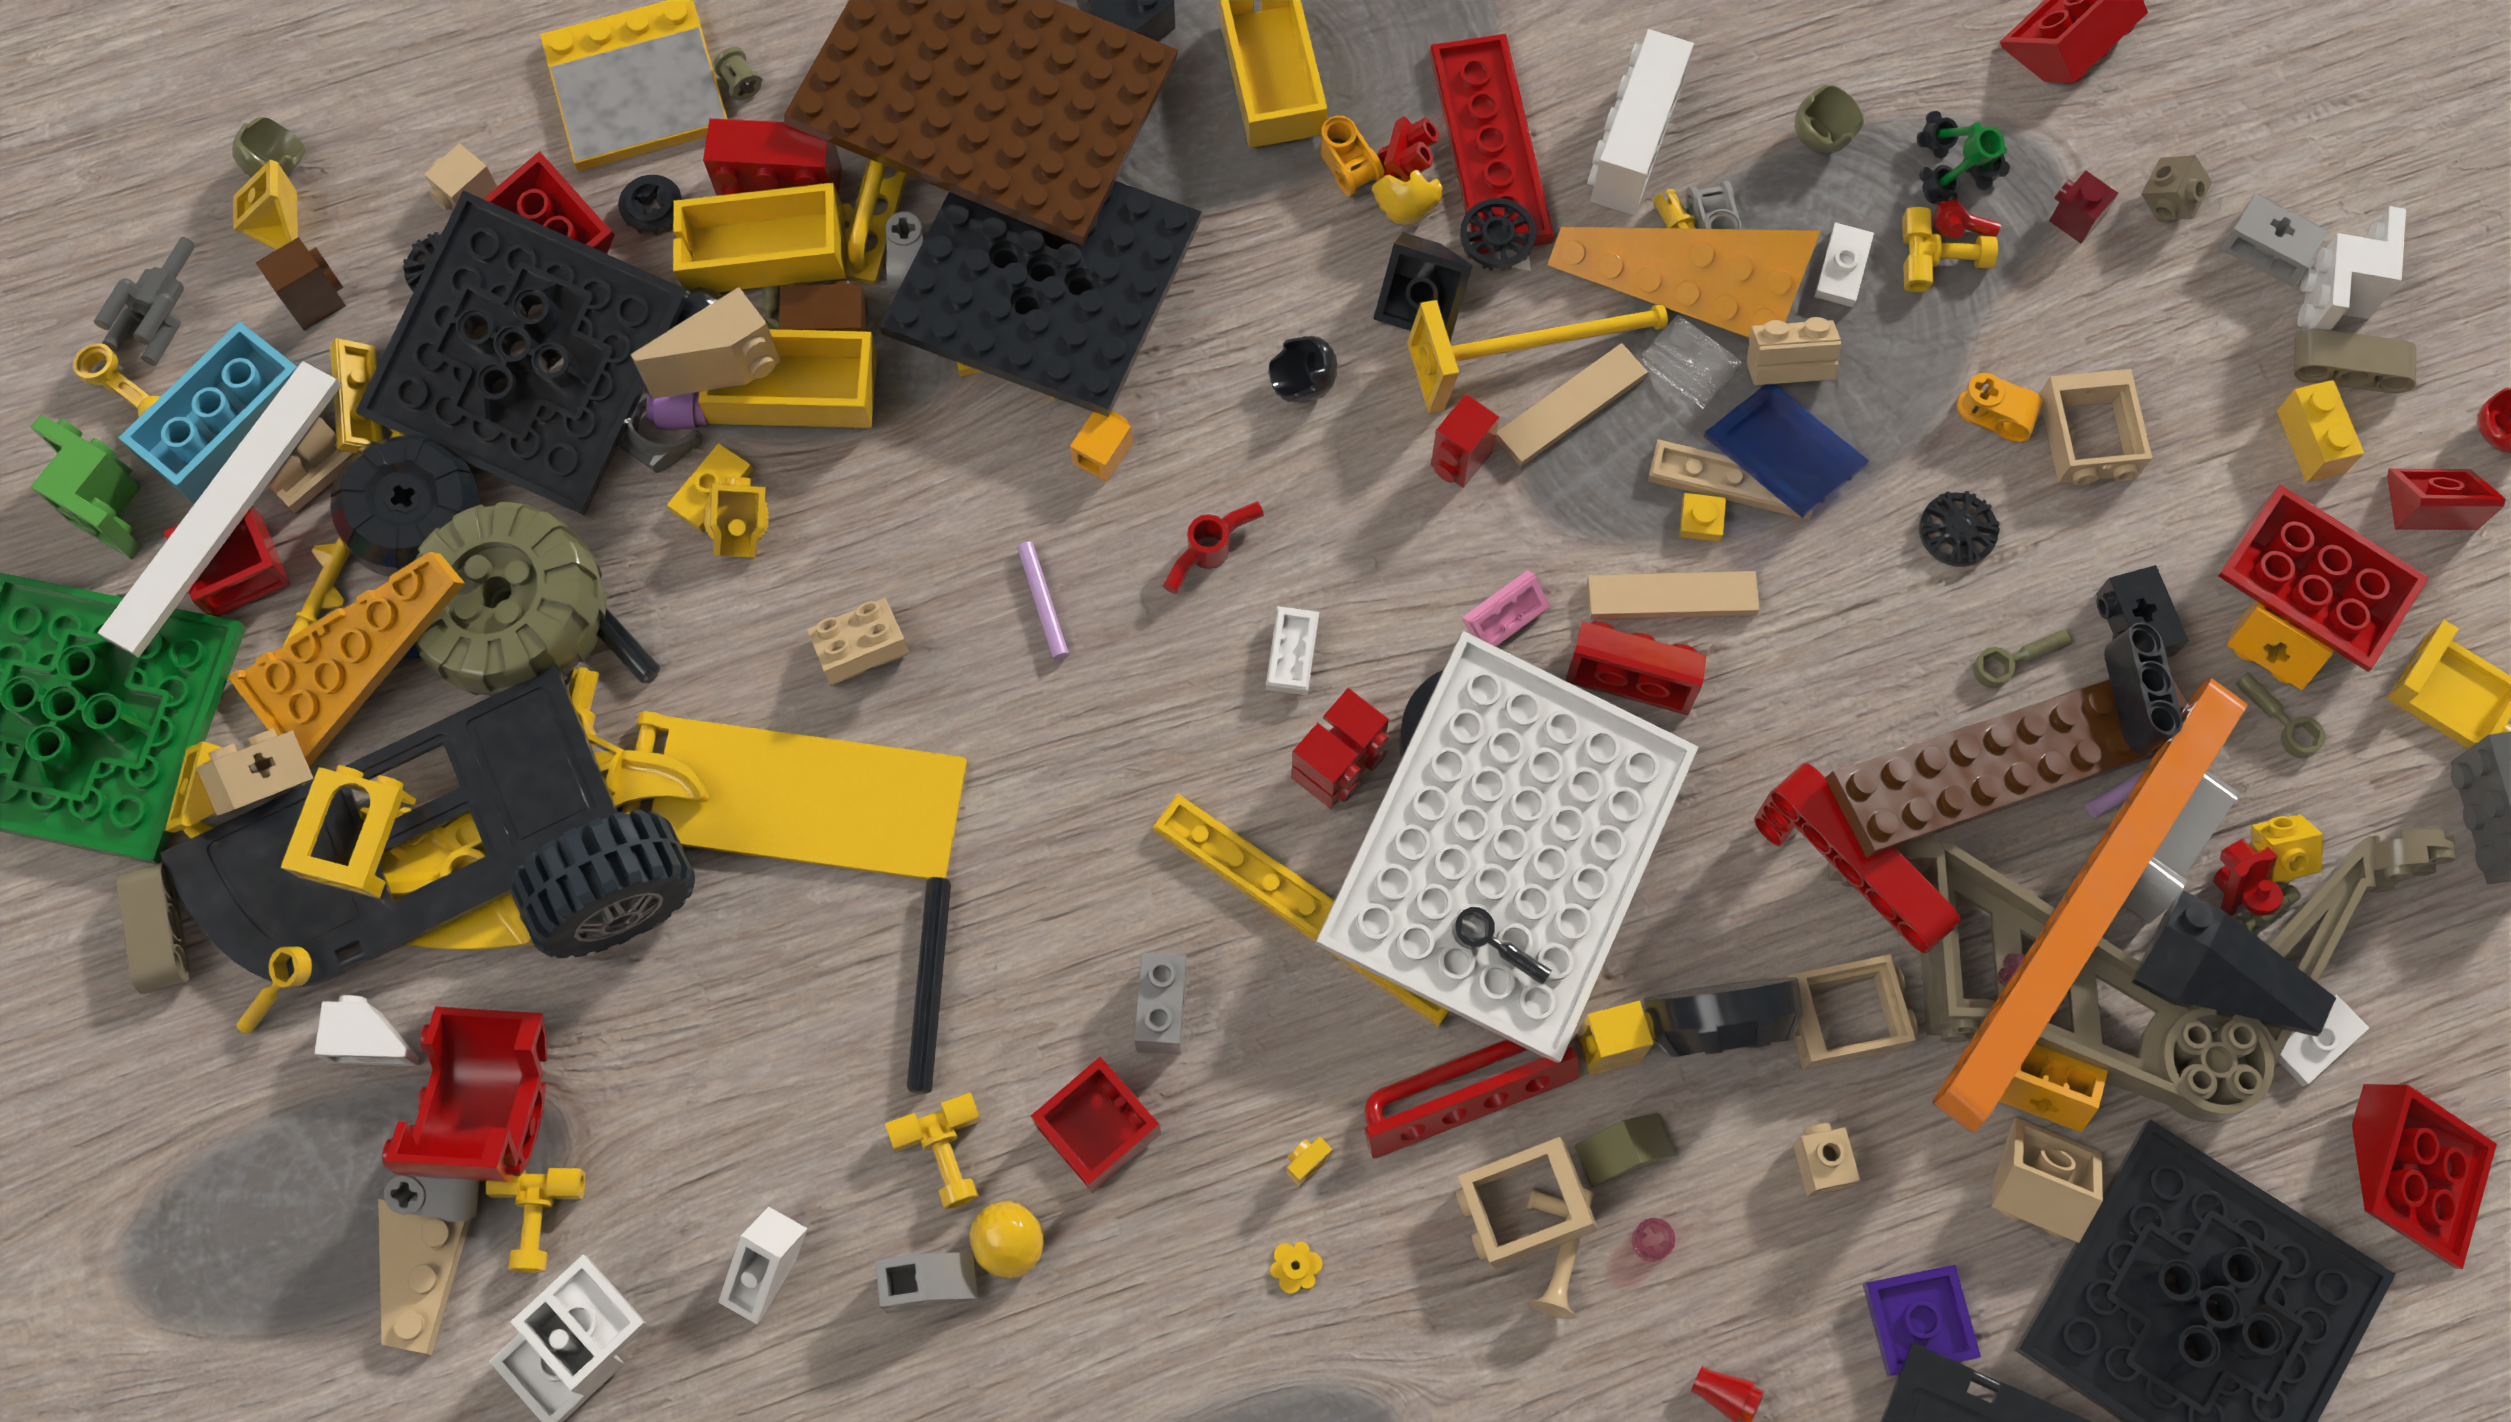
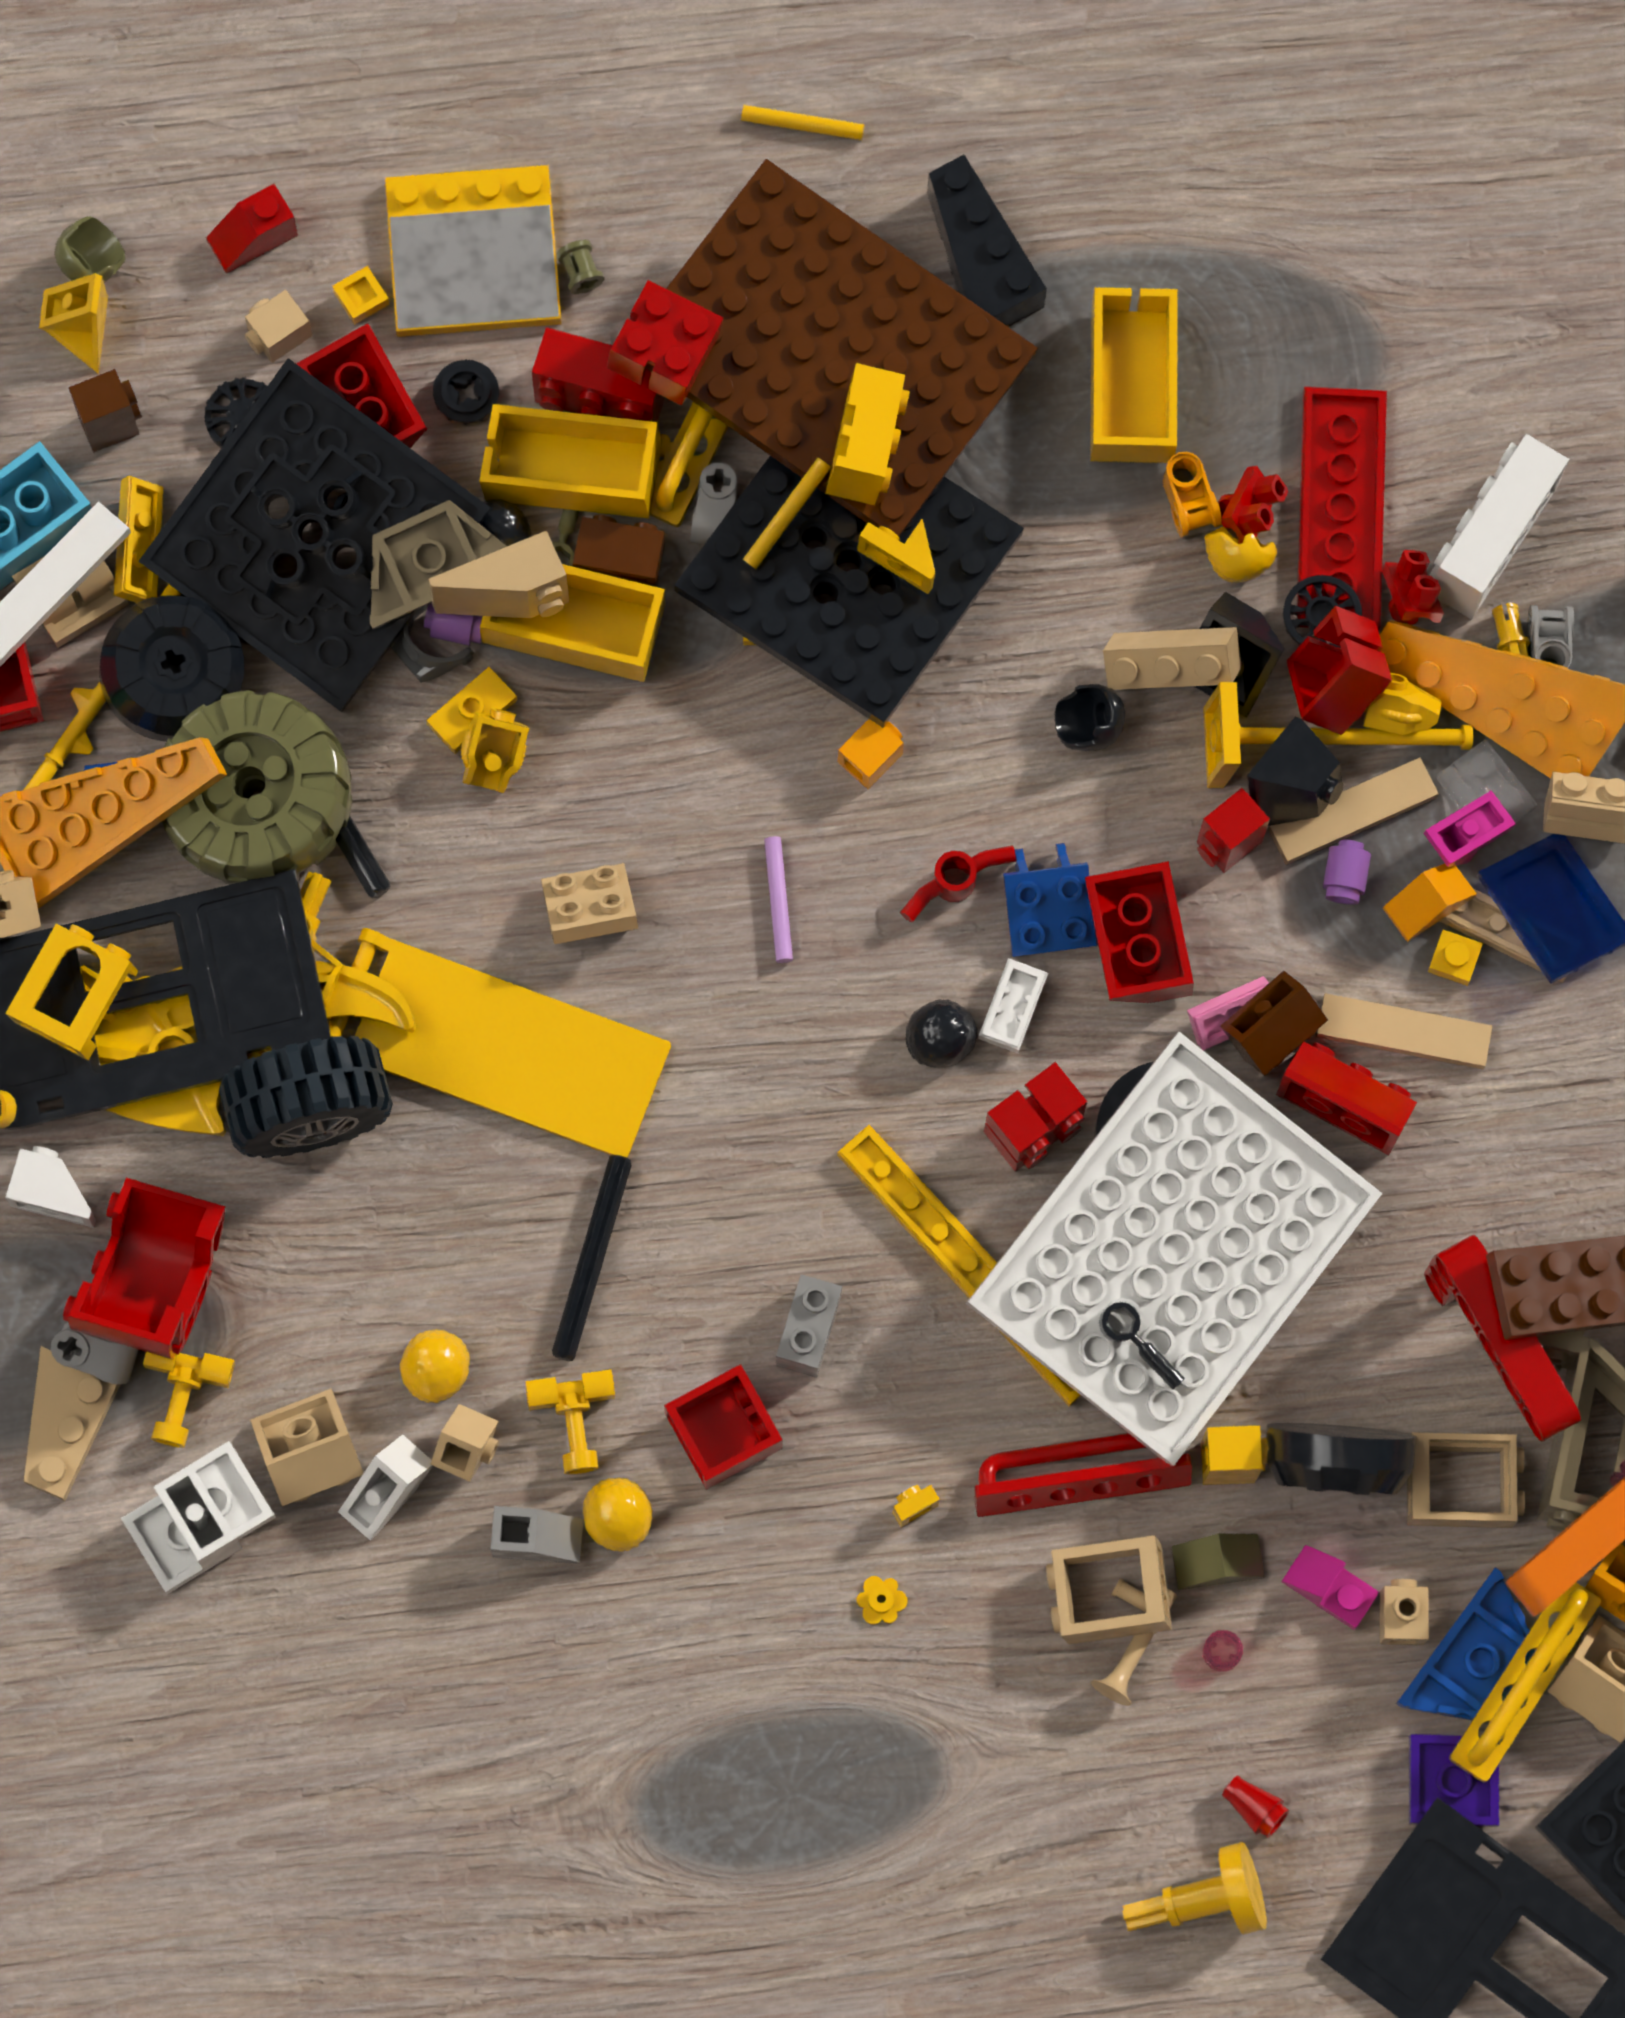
camera: 10 degrees right, 5 degrees up
none -> red slope [206,183,298,274]
none -> tan slope [250,1388,364,1506]
none -> yellow plate [332,266,390,325]
none -> dark tan wing [370,500,507,629]
none -> yellow hair [399,1329,470,1403]
none -> tan brick [431,1404,499,1482]
none -> red piece [606,280,724,406]
none -> yellow bar [742,458,831,569]
none -> yellow wedge [825,363,910,505]
none -> yellow slope [857,519,935,594]
none -> black hair [905,999,978,1068]
none -> blue plate [1003,843,1097,957]
none -> red slope [1085,861,1194,1003]
none -> tan brick [1103,627,1242,690]
none -> reddish brown brick [1220,971,1328,1076]
none -> black slope [1247,716,1344,826]
none -> dark pink slope [1281,1545,1379,1630]
none -> red piece [1286,606,1392,735]
none -> medium lavender brick [1323,840,1371,905]
none -> yellow hand [1363,673,1441,735]
none -> red hips [1382,550,1444,625]
none -> light orange slope [1383,863,1477,942]
none -> blue wing [1396,1567,1536,1724]
none -> dark pink slope [1423,790,1516,867]
none -> yellow piece [1449,1582,1601,1782]

